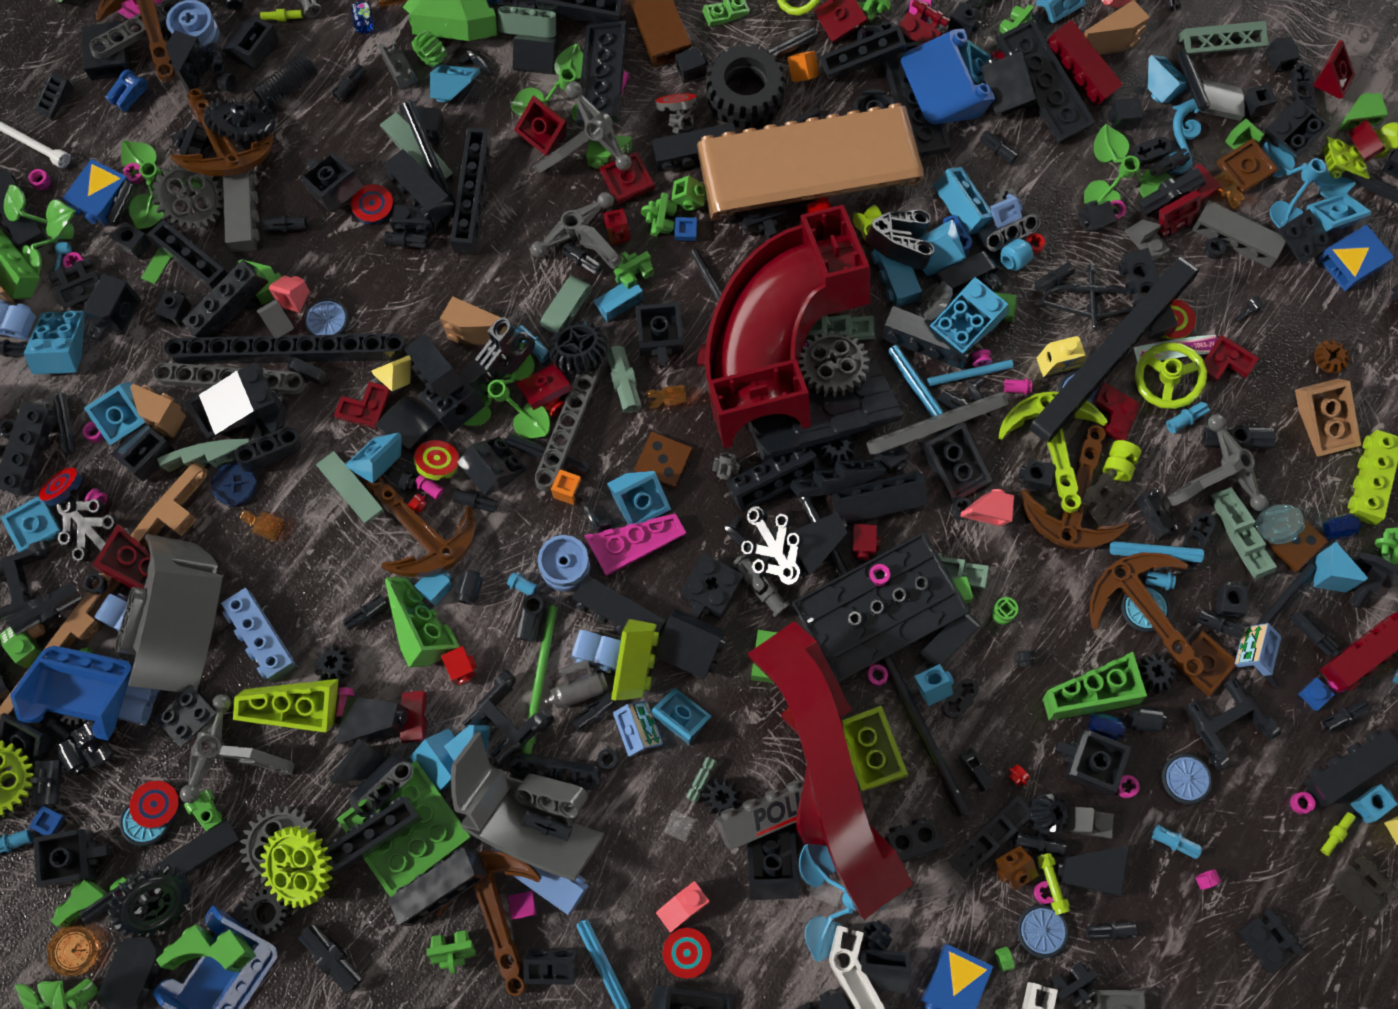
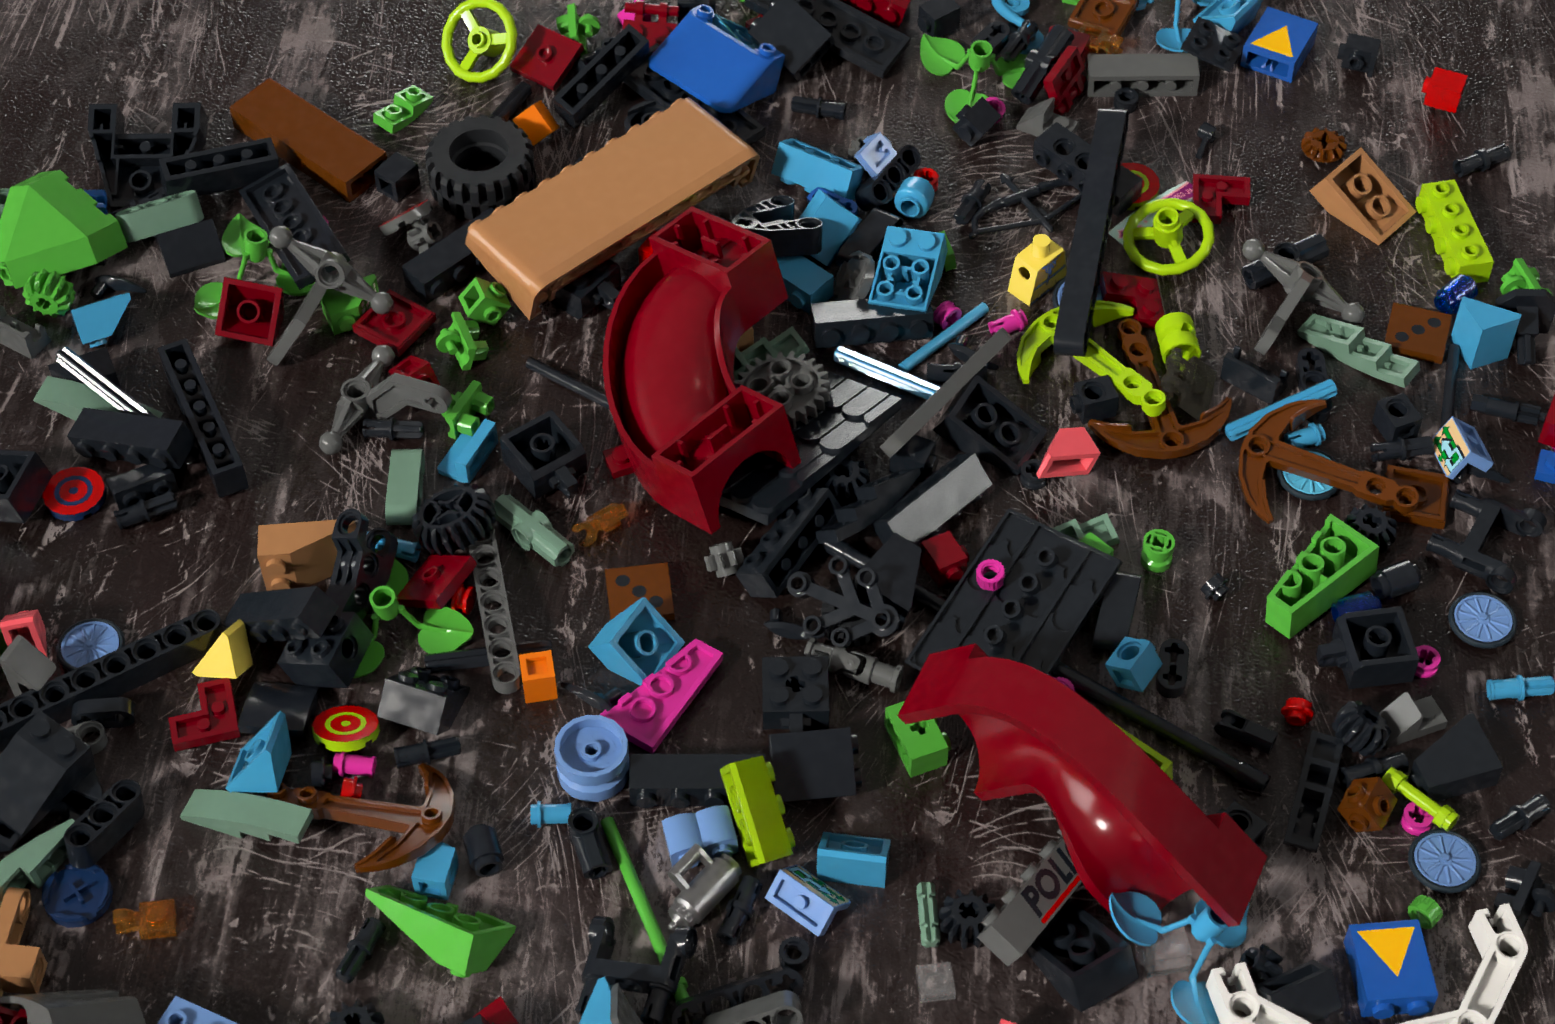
camera: 30 degrees left, 20 degrees down
red brick [441,646,478,686] -> none
blue plate [675,217,697,241] -> none
dark azure axle [1166,402,1210,434] -> none
clear light blue tile [1256,504,1305,544] -> none

